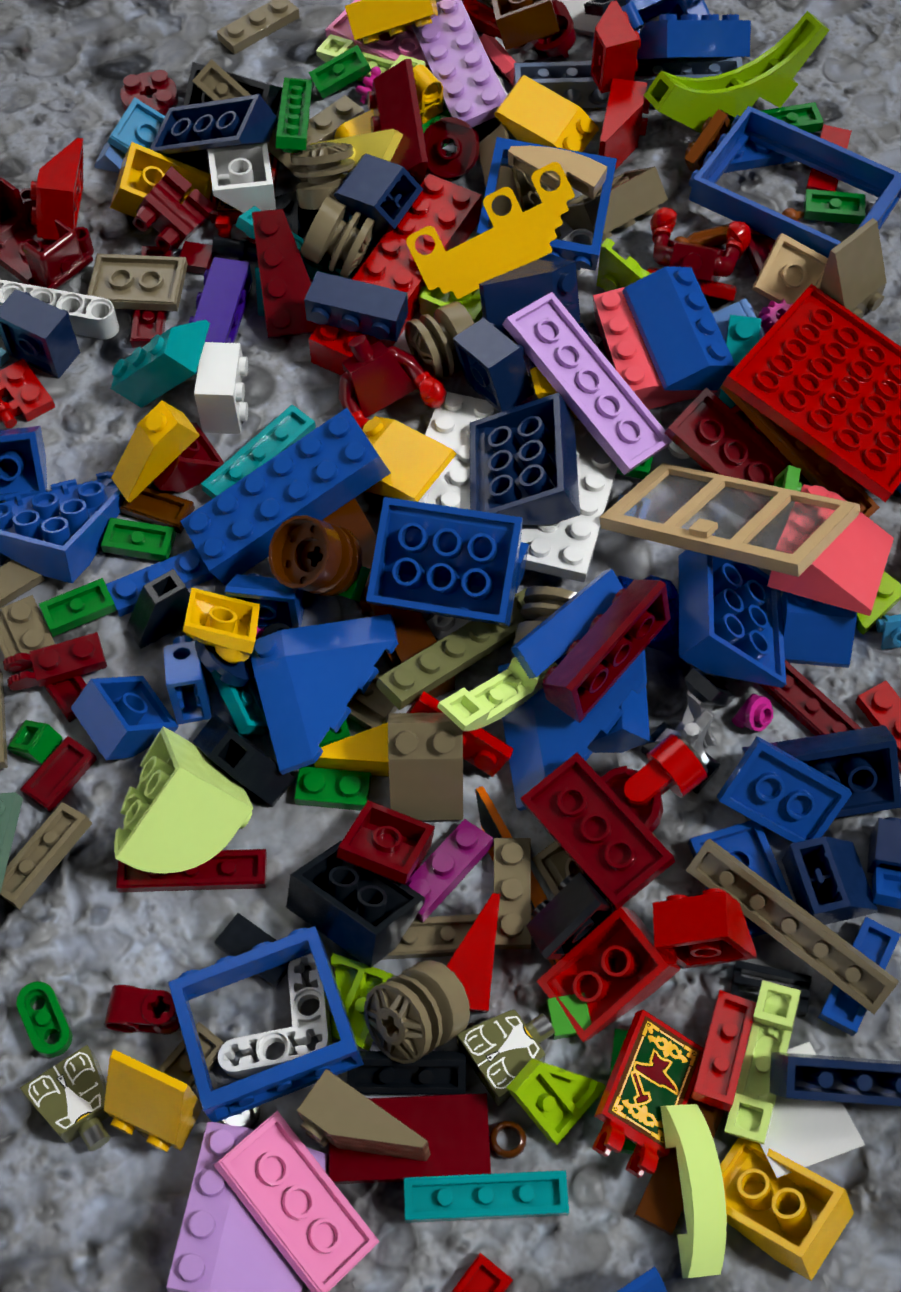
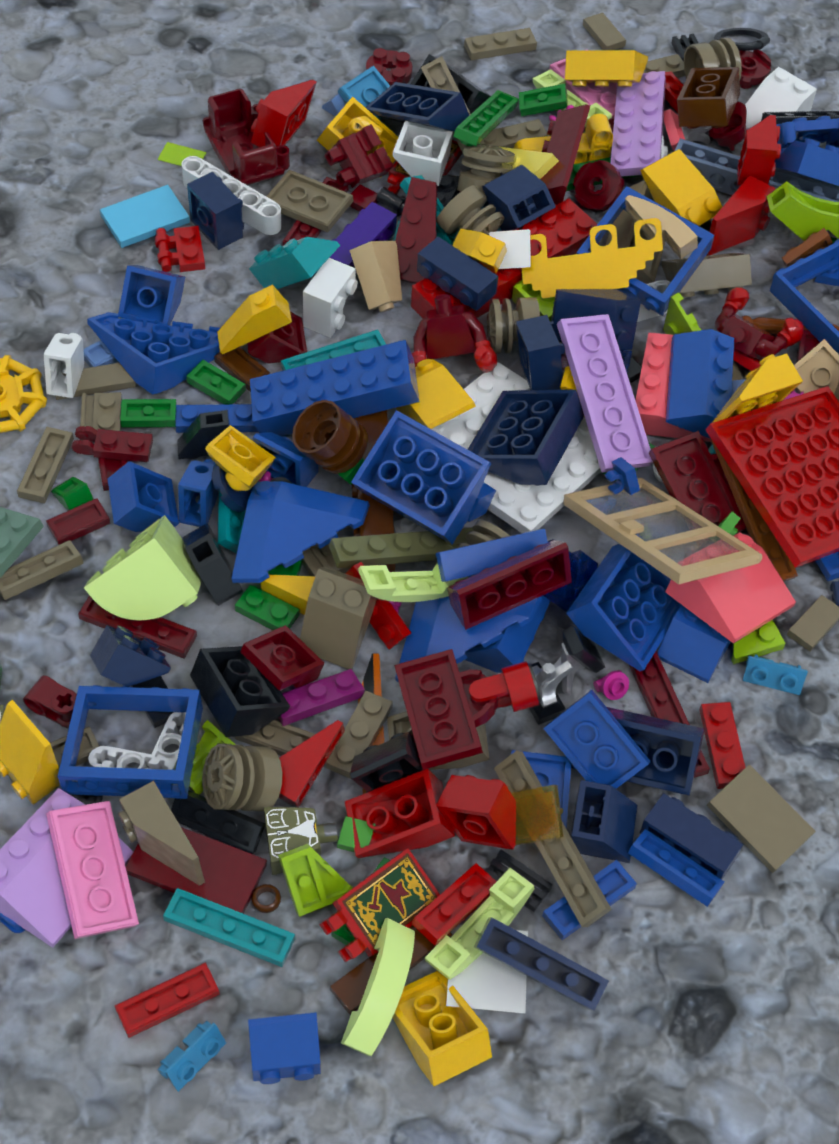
camera: 20 degrees right, 5 degrees down
none -> dark blue slope [90,625,171,687]
none -> yellow arm [348,116,384,137]
none -> tan slope [350,241,402,313]
none -> yellow slope [452,229,507,274]
none -> white sticker [489,229,531,269]
none -> clear yellow piece [511,785,563,845]
none -> blue tile [605,457,640,495]
none -> yellow slope [712,353,803,423]

